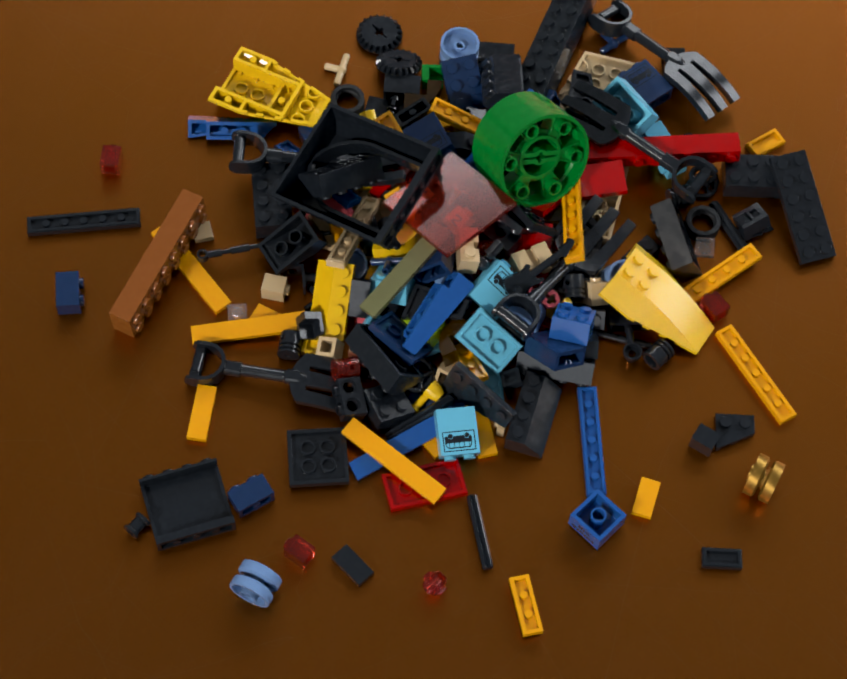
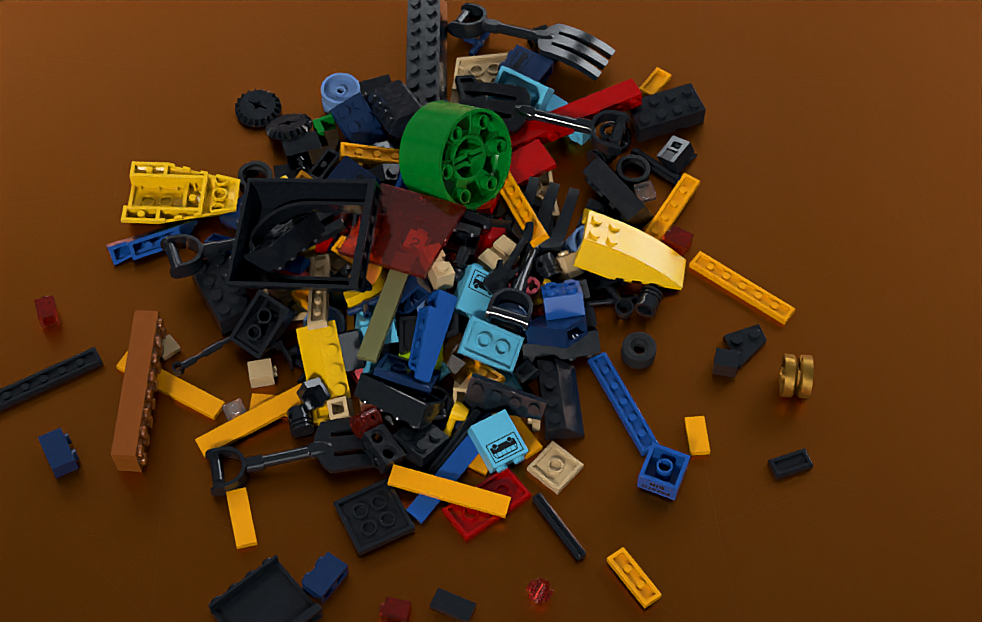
camera: 20 degrees left, 5 degrees down
tan piece [324,53,350,86] -> none
black plate [769,150,836,265] -> none
none -> tan tile [527,441,584,495]
none -> black tyre [621,332,657,369]

